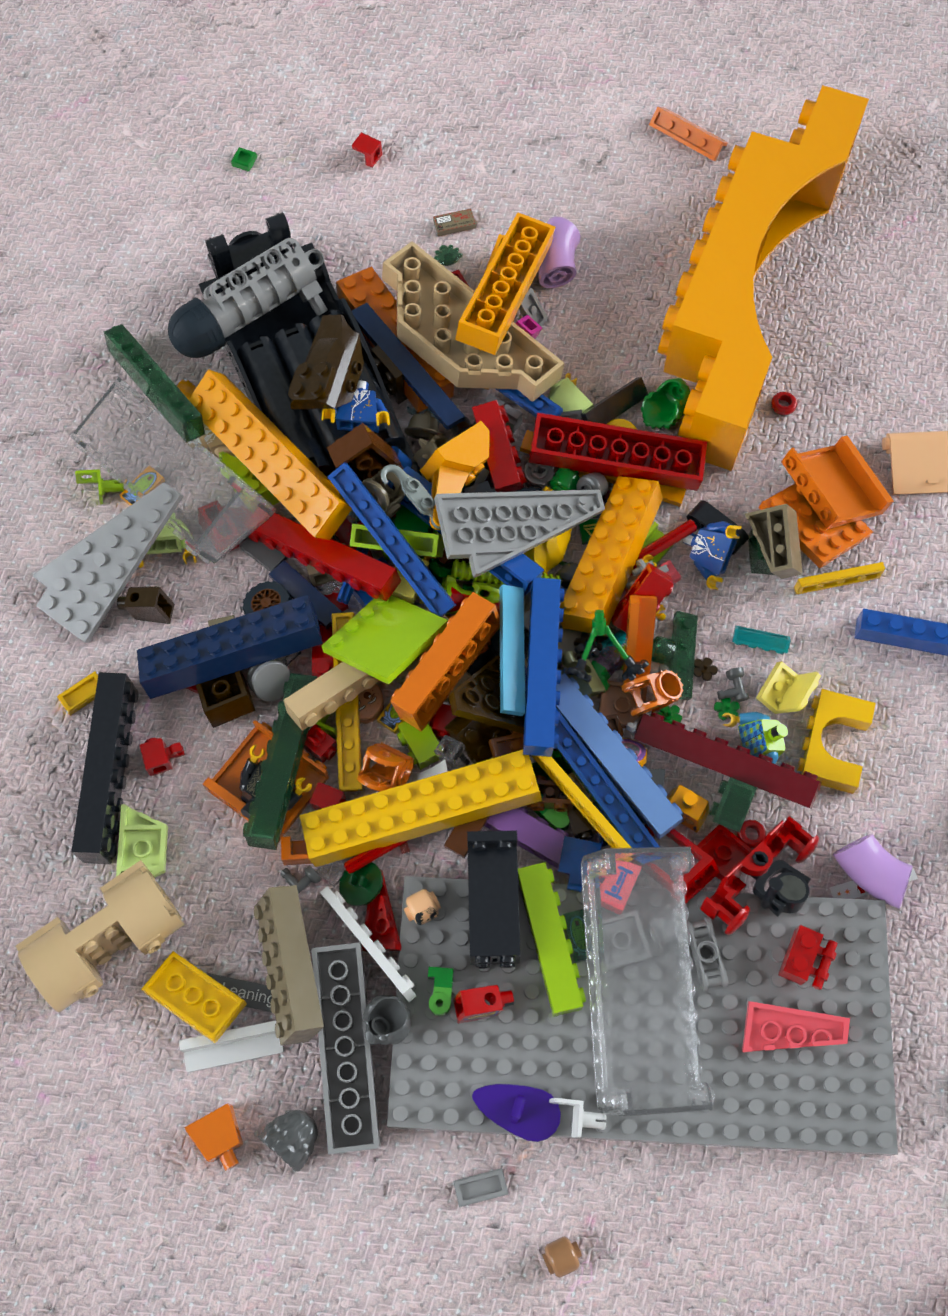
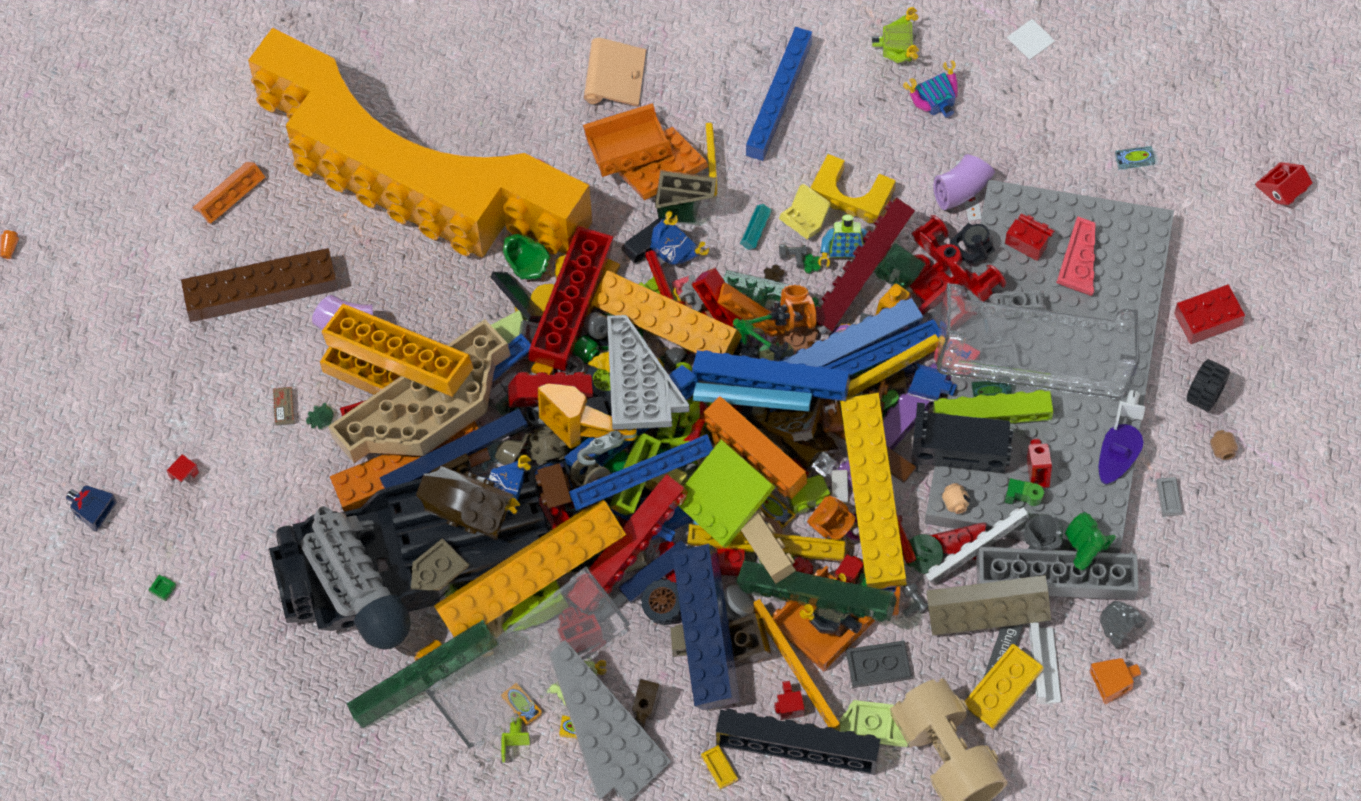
camera: 80 degrees left, 5 degrees down
none -> dark blue torso [66,485,117,532]
none -> reddish brown brick [181,248,338,322]
none -> dark tan tile [411,538,469,591]
none -> light orange tile [753,599,840,731]
none -> dark grey tile [845,640,912,688]
none -> green piece [1065,512,1116,570]
none -> red brick [1174,284,1245,345]
none -> black tyre [1186,359,1230,412]

